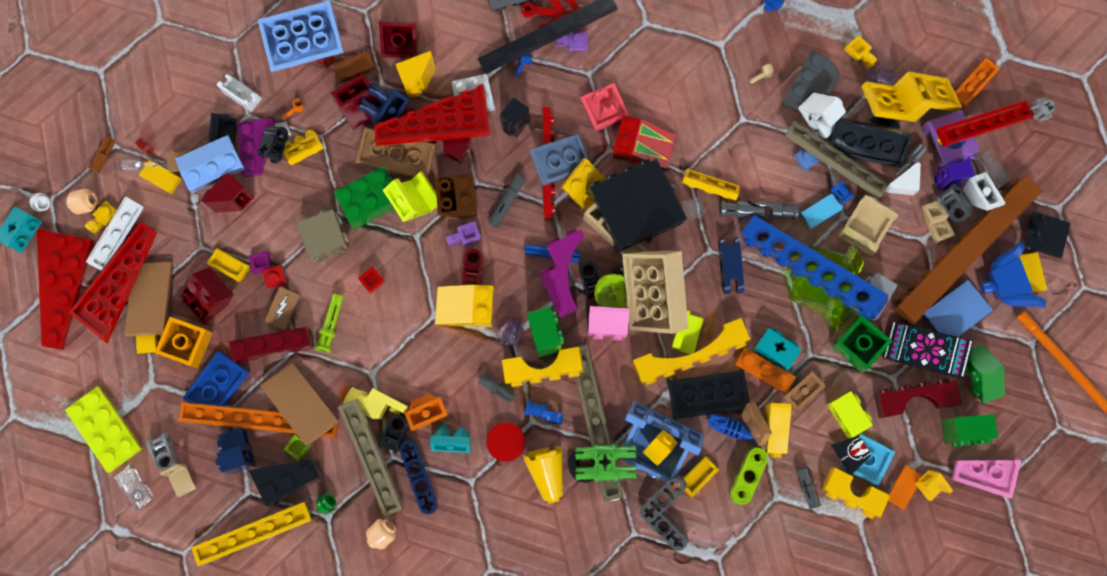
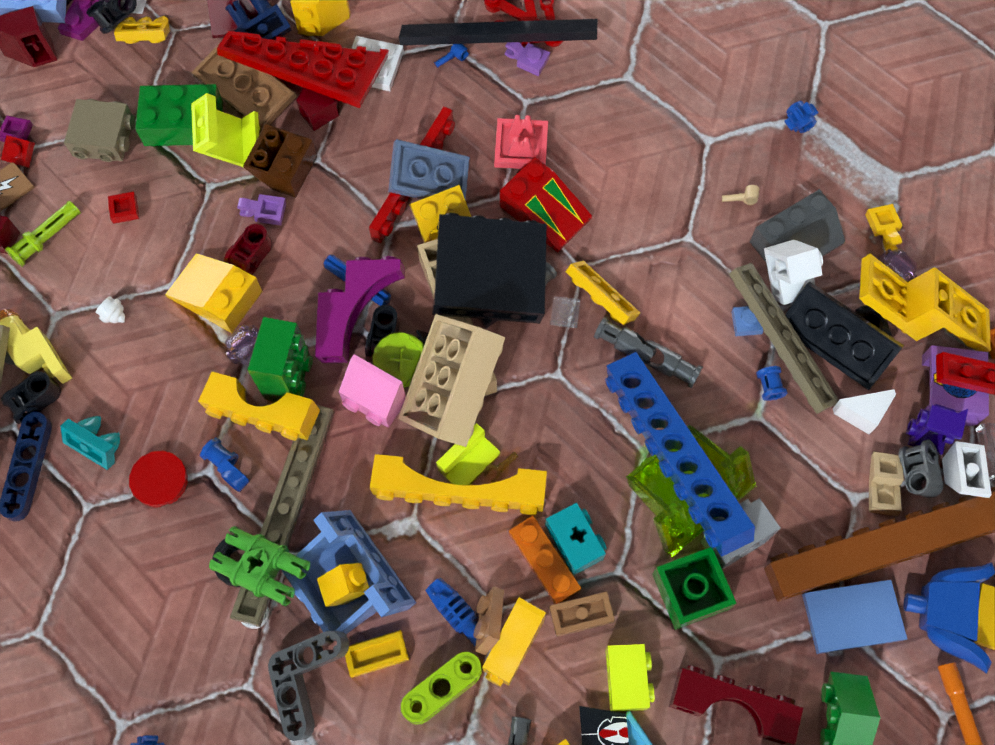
camera: 25 degrees right, 10 degrees down
orange slope [404,393,449,431] -> none
dark grey axle [478,373,516,403] -> none
dark grey pin [488,174,525,228] -> none
black brick [500,97,530,138] -> none
yellow cone [523,446,563,503] -> none
black tile [667,370,750,420] -> none
dark blue piece [718,237,744,294] -> none
medium azure tile [800,194,843,230] -> none
tan panel [838,195,898,256] -> none
black tile [883,321,973,379] -> none
light grey axle [896,143,927,177] -> none
none -> white plate [95,296,125,323]

